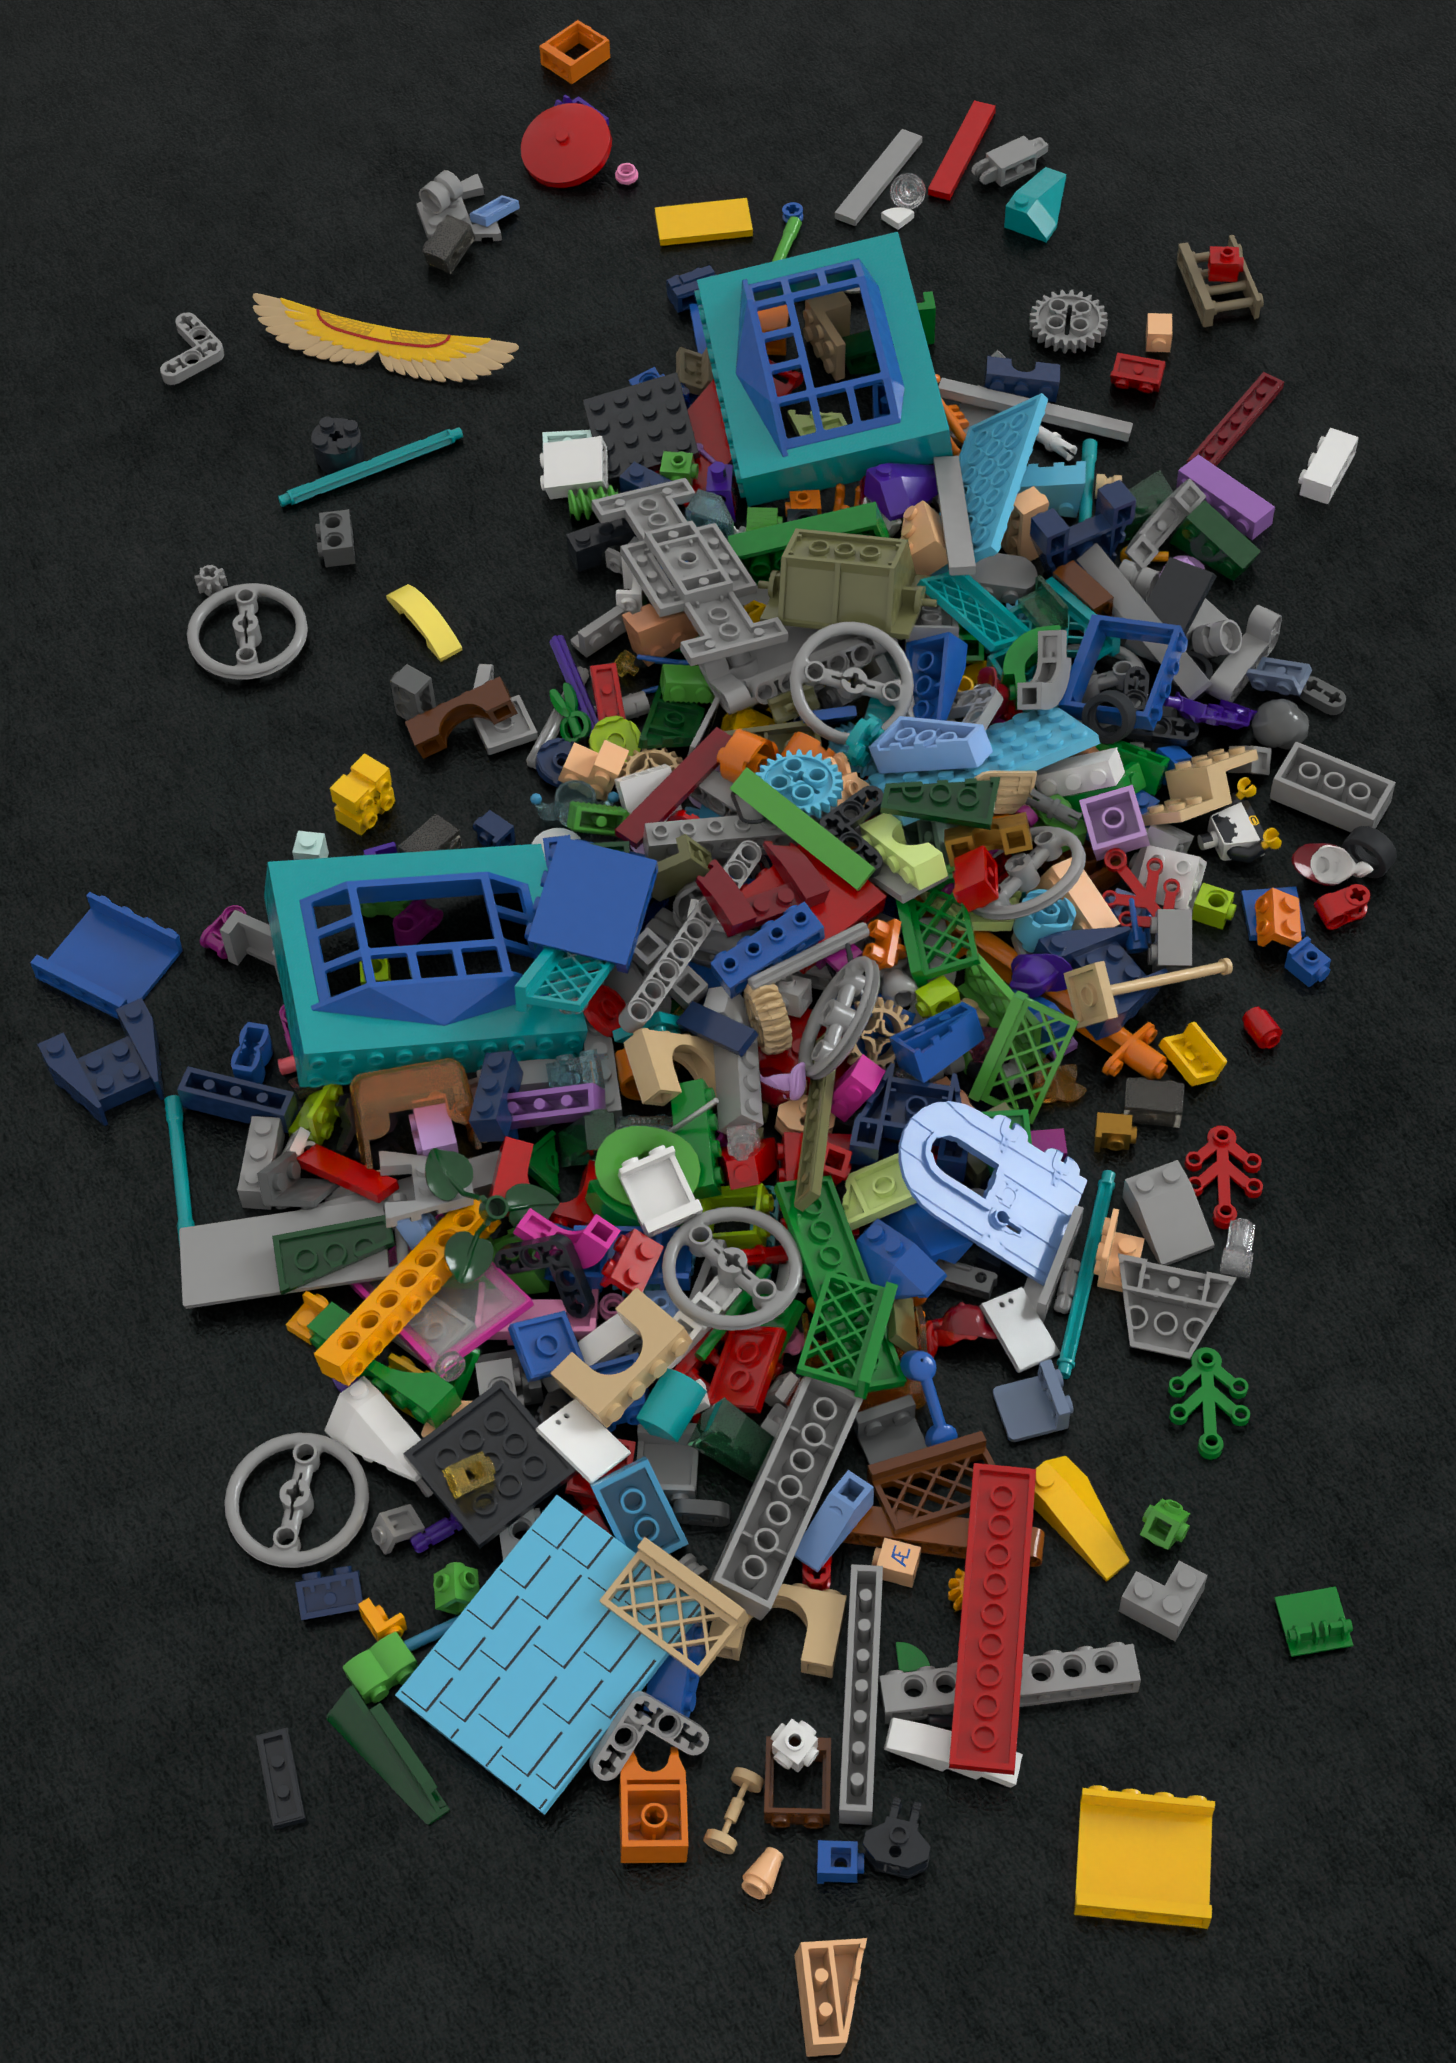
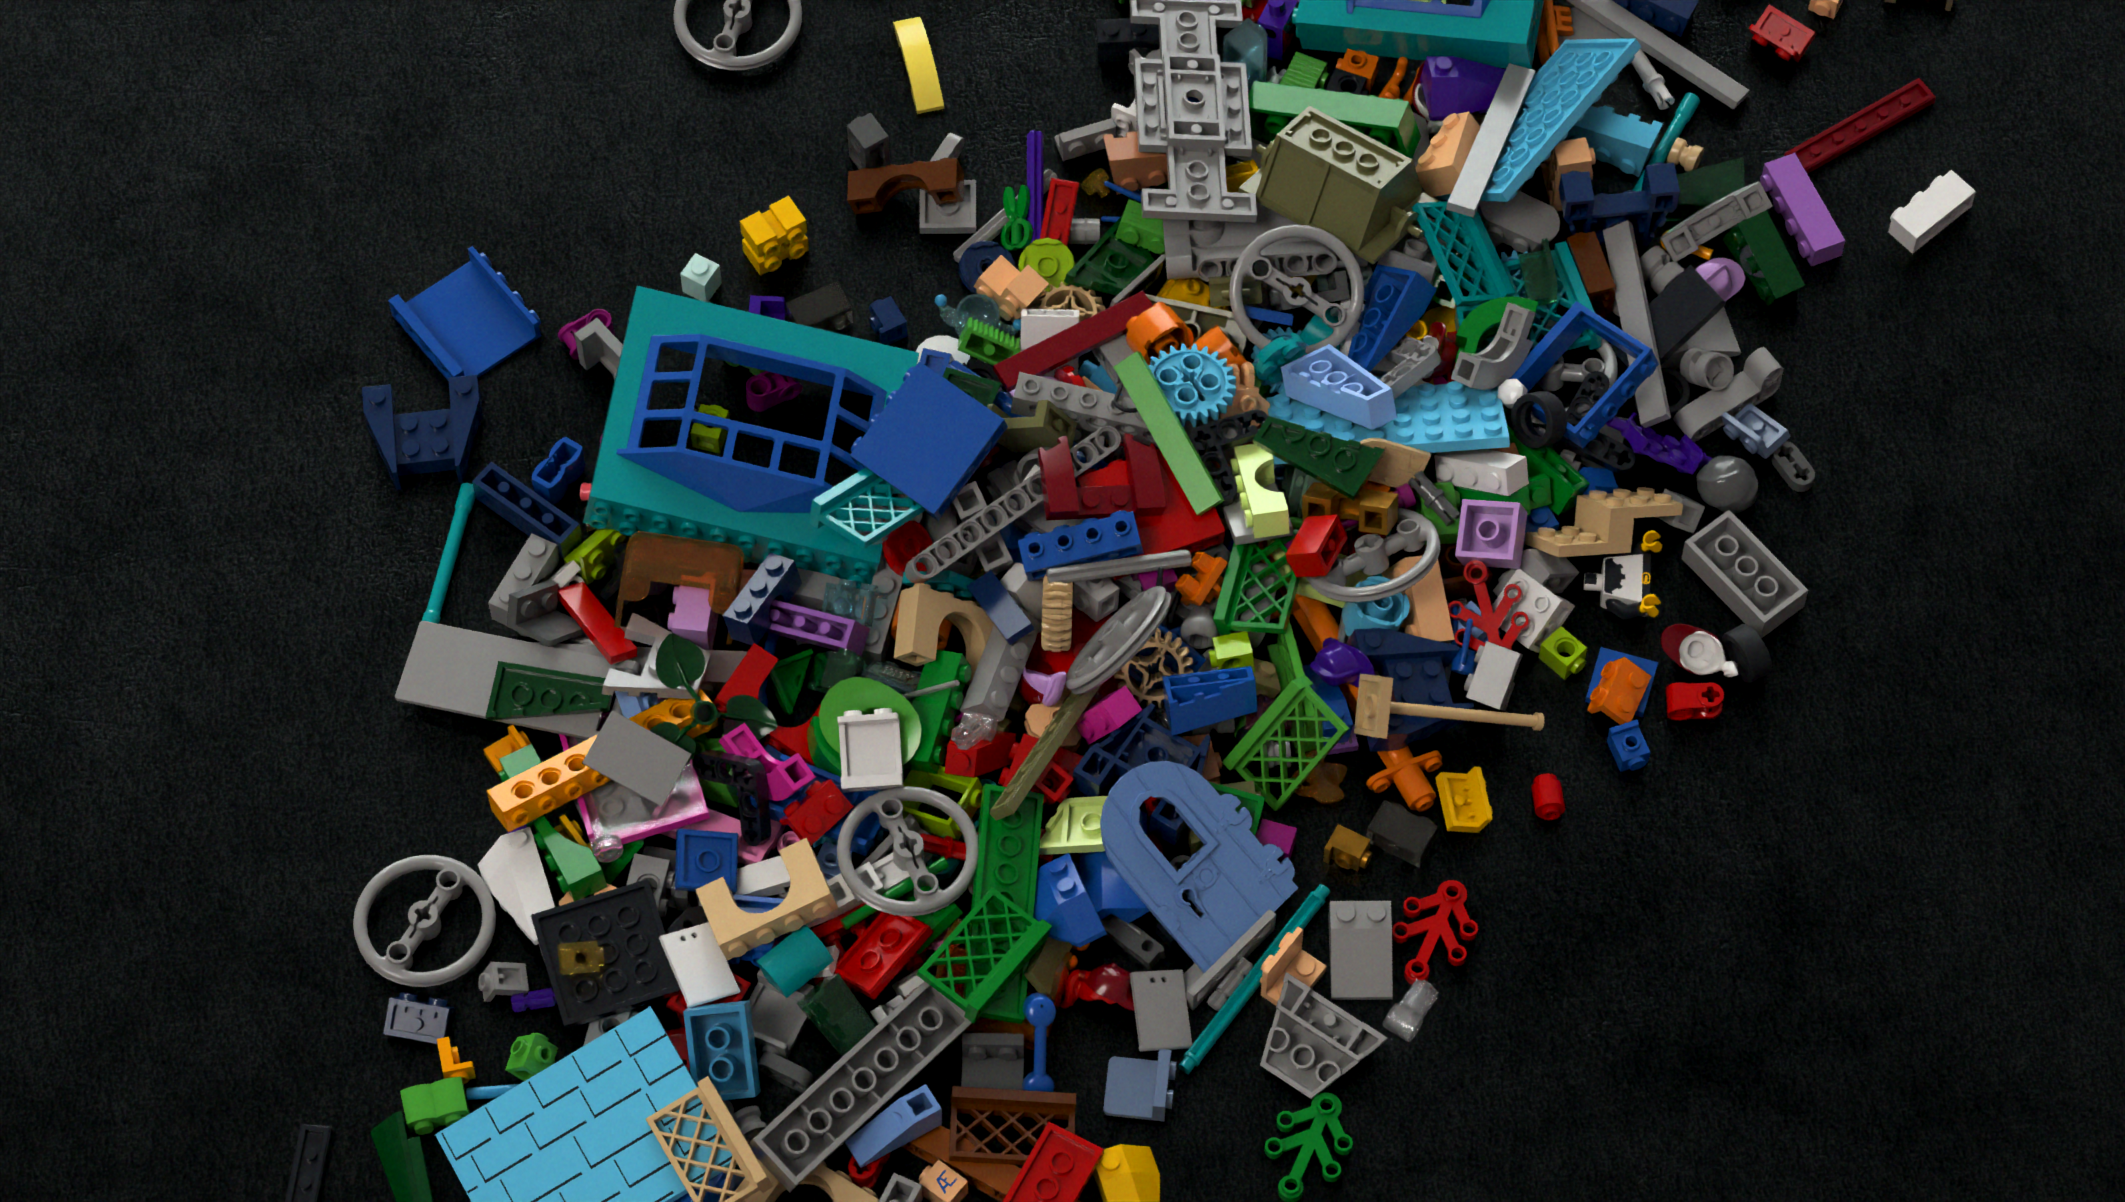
camera: 20 degrees right, 5 degrees up
none -> light grey tile [582,710,691,808]
none -> white tile [1497,379,1528,408]

